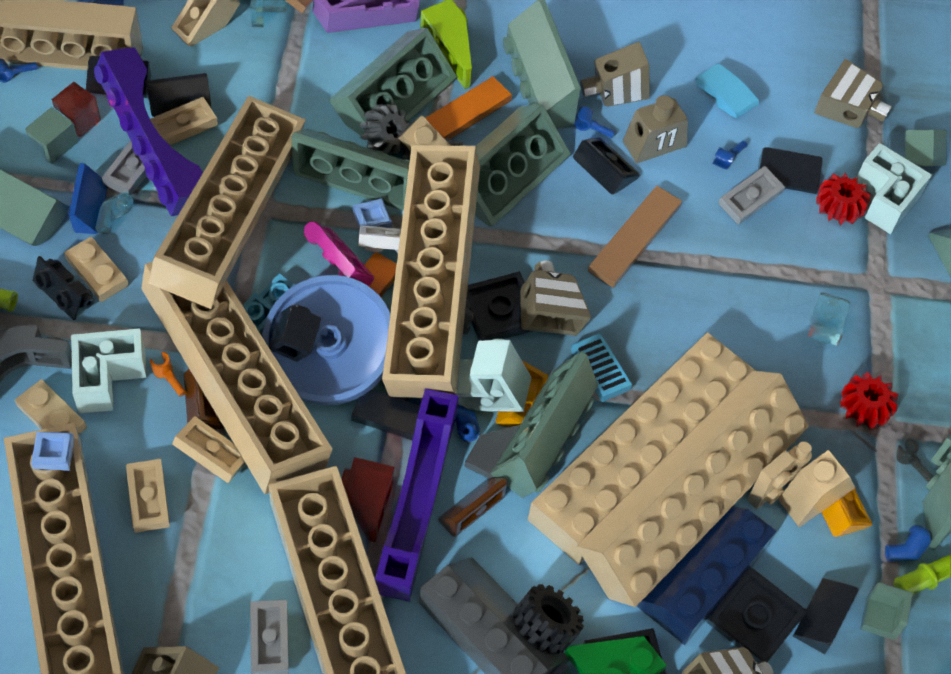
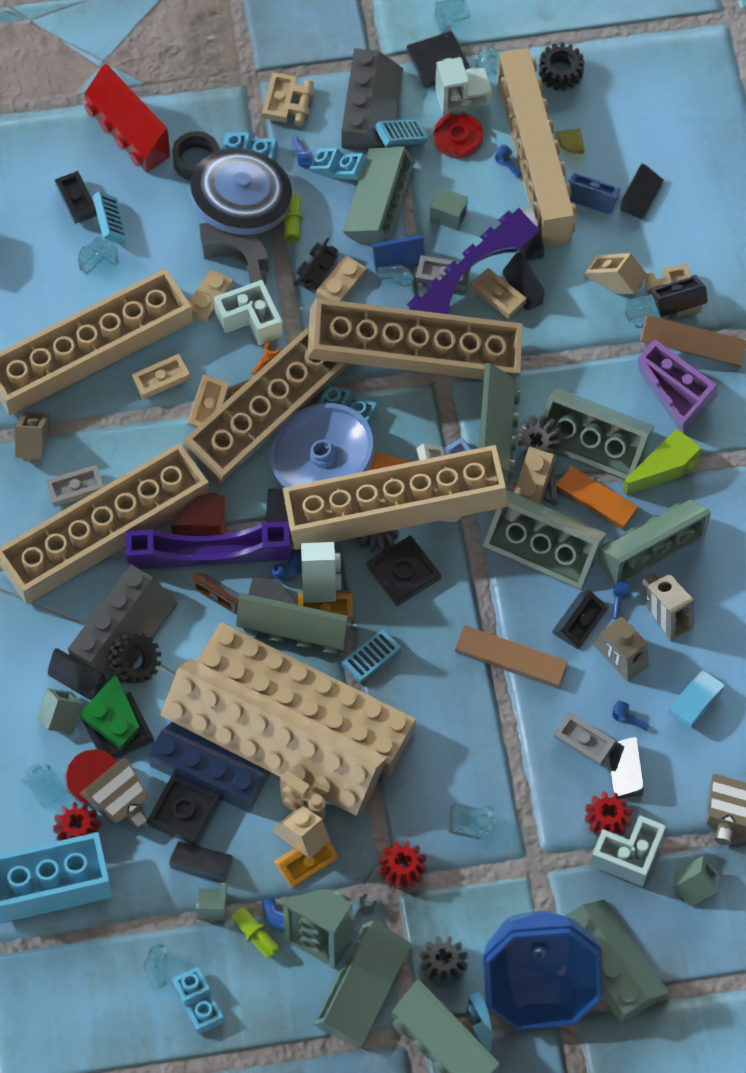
camera: 80 degrees right, 5 degrees up
light blue tile [31,431,75,471] -> none
clear red panel [51,81,101,137] -> none
black brick [268,305,321,362] -> none
dark pink hinge [303,221,374,286] -> none
dark tan torso [520,261,591,336] -> none

